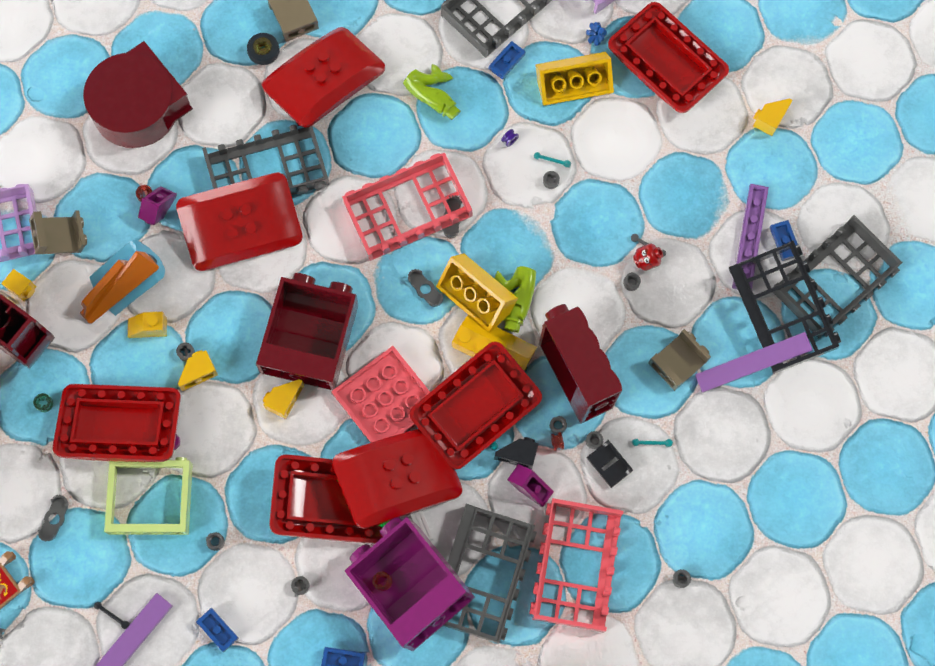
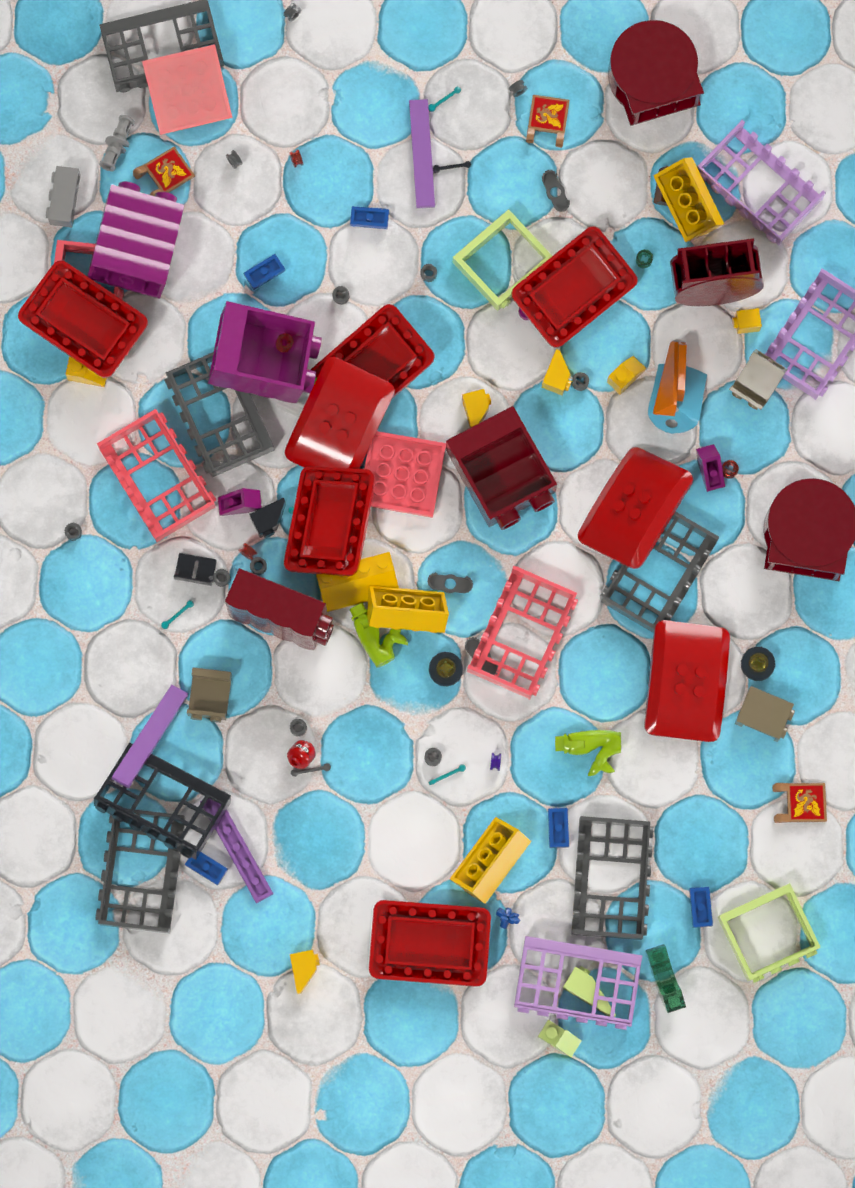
camera: 140 degrees right, 5 degrees up
none -> black wheel [429,652,463,687]

